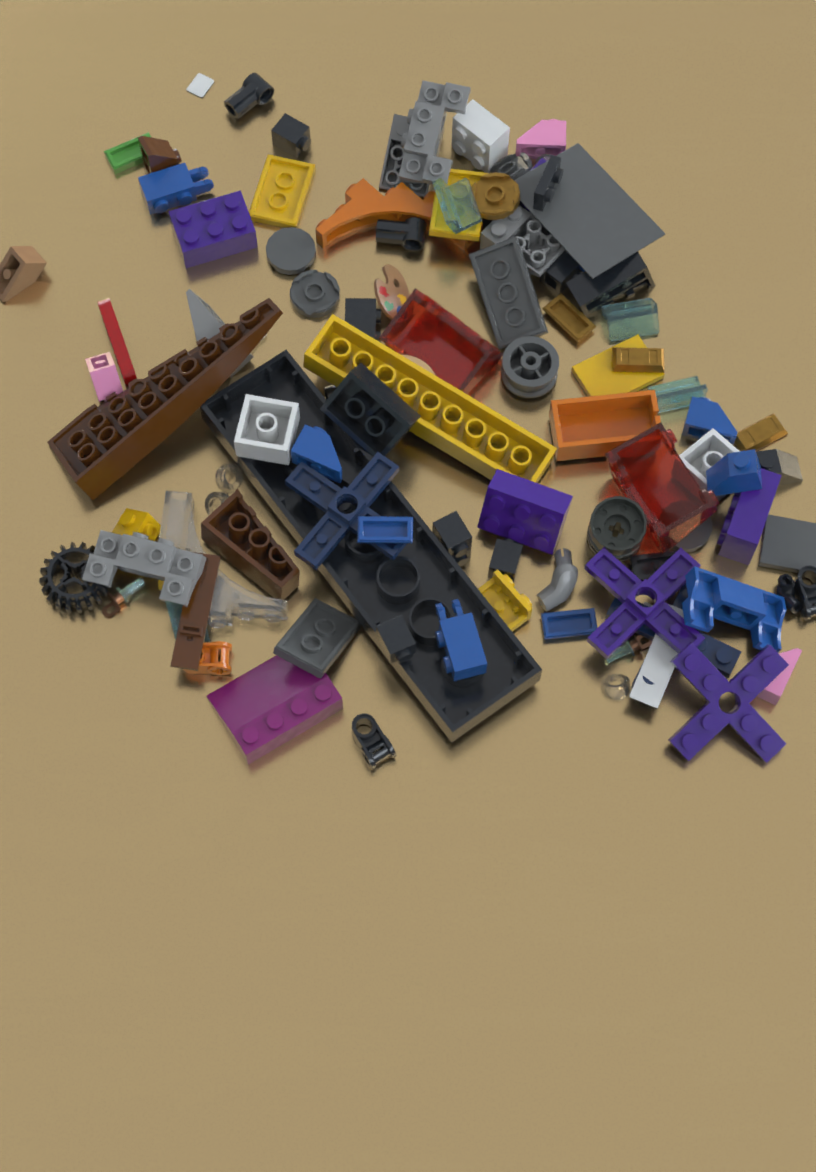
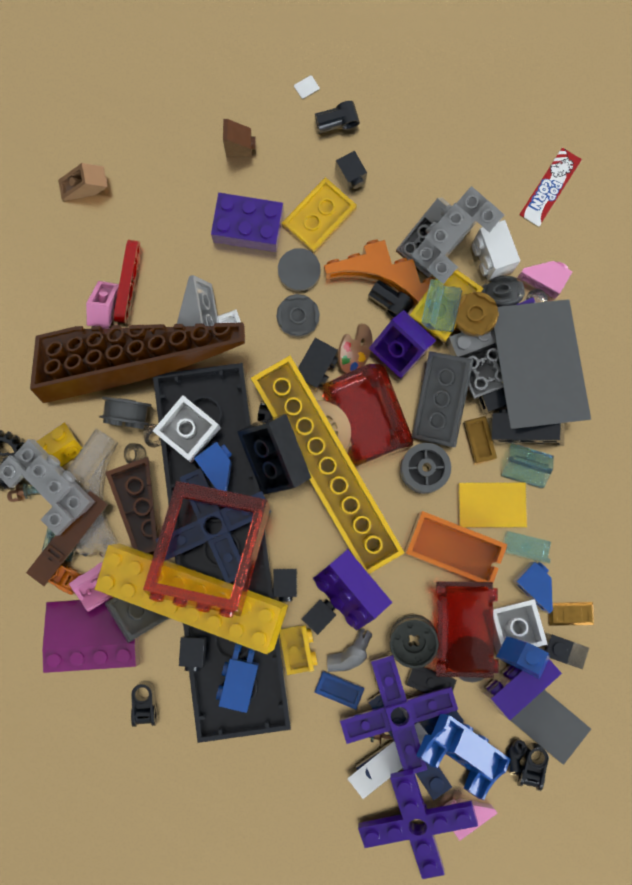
camera: 25 degrees right, 15 degrees up
bright green tile [104,132,151,174] -> none
blue hinge [138,163,214,215] -> none
blue tile [357,516,413,543] -> none
black plate [533,155,564,212] -> none
clear piece [602,674,630,701] -> none
pearl gold tile [612,347,664,373] -> none
none -> bright pink bracket [69,562,113,612]
none -> yellow brick [94,543,288,654]
none -> dark grey wheel [99,397,152,429]
none -> clear red window [143,481,271,618]
none -> dark purple brick [369,310,436,378]
none -> sticker [519,147,582,226]

